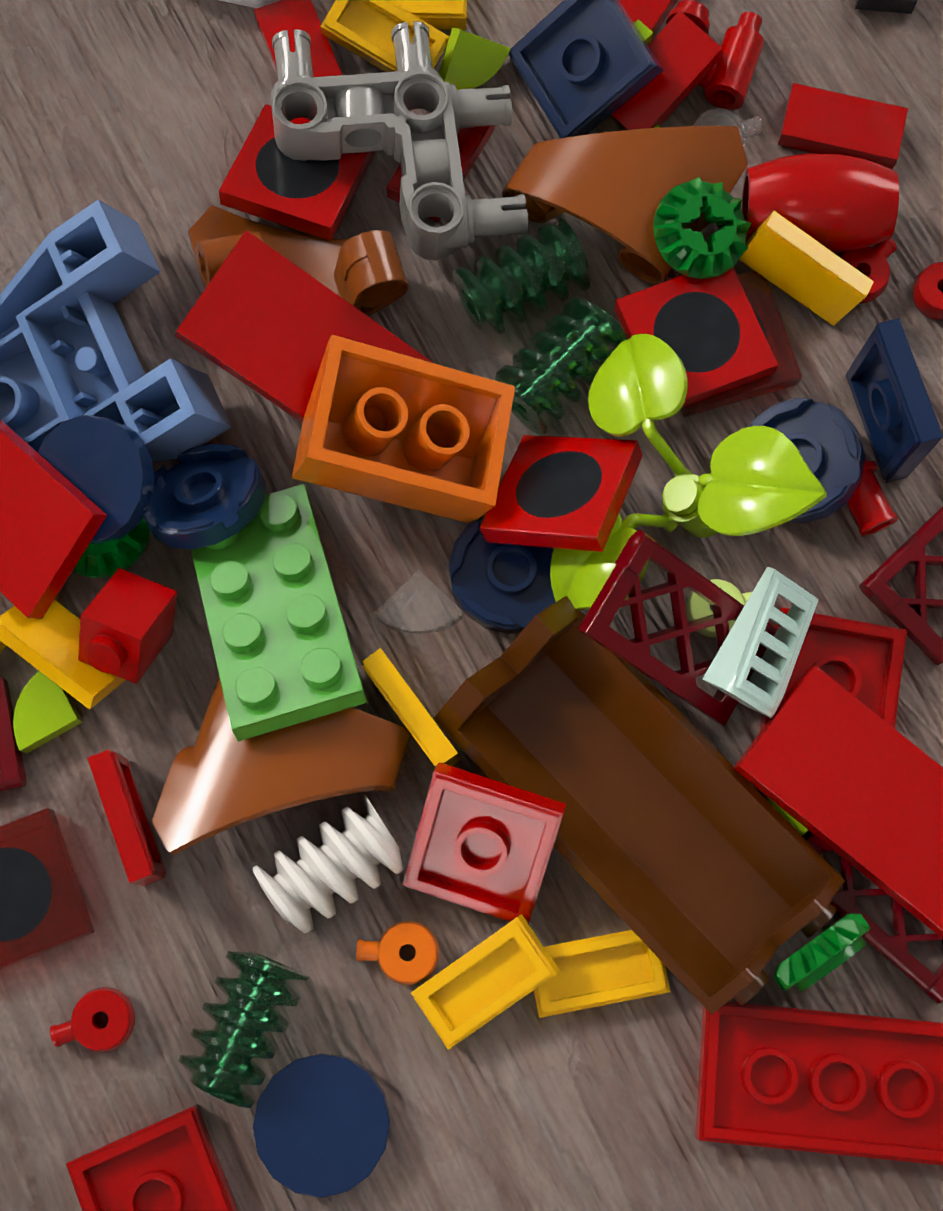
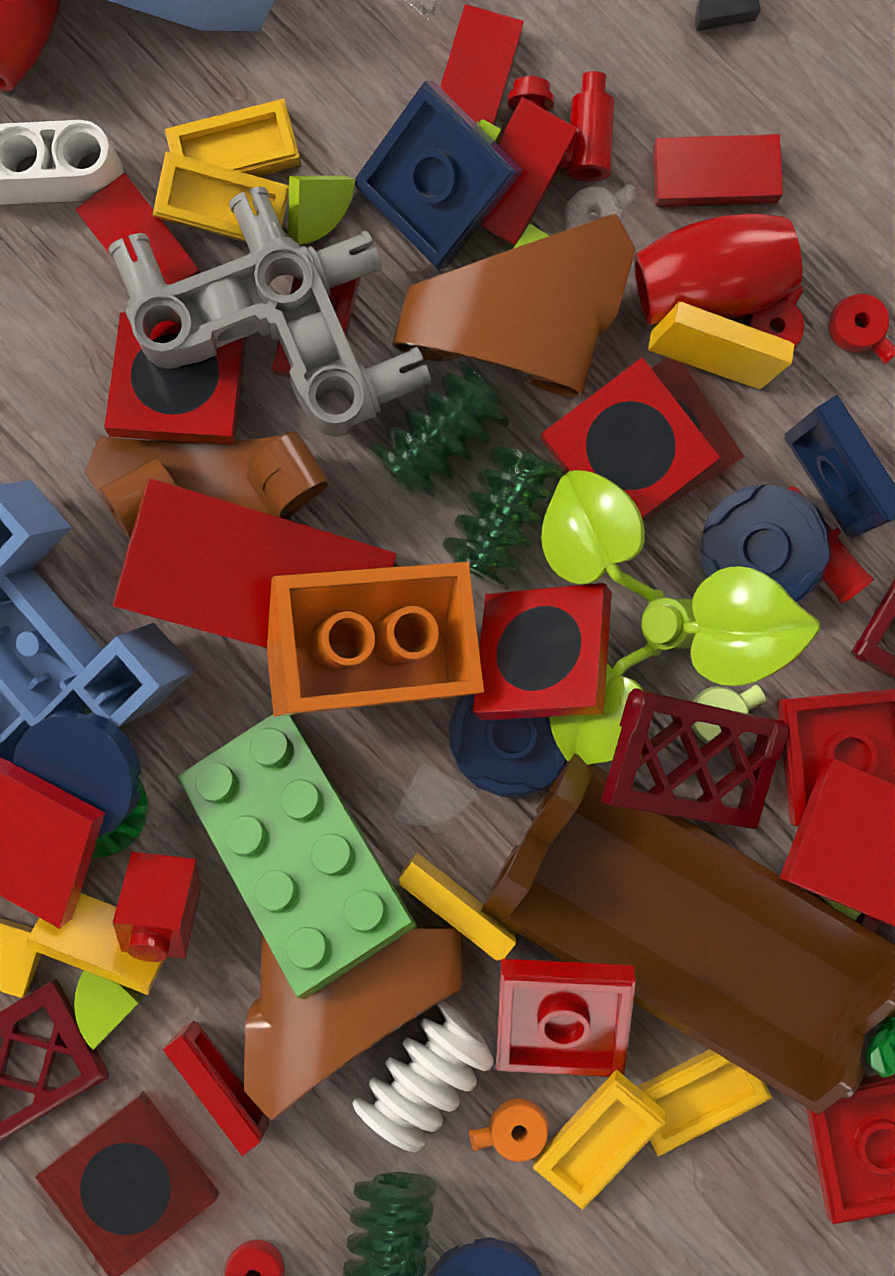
camera: 15 degrees left, 10 degrees up
dark blue tile [143,444,266,550] -> none
green gear [653,177,751,279] -> none
light aqua slope [702,567,819,719] -> none

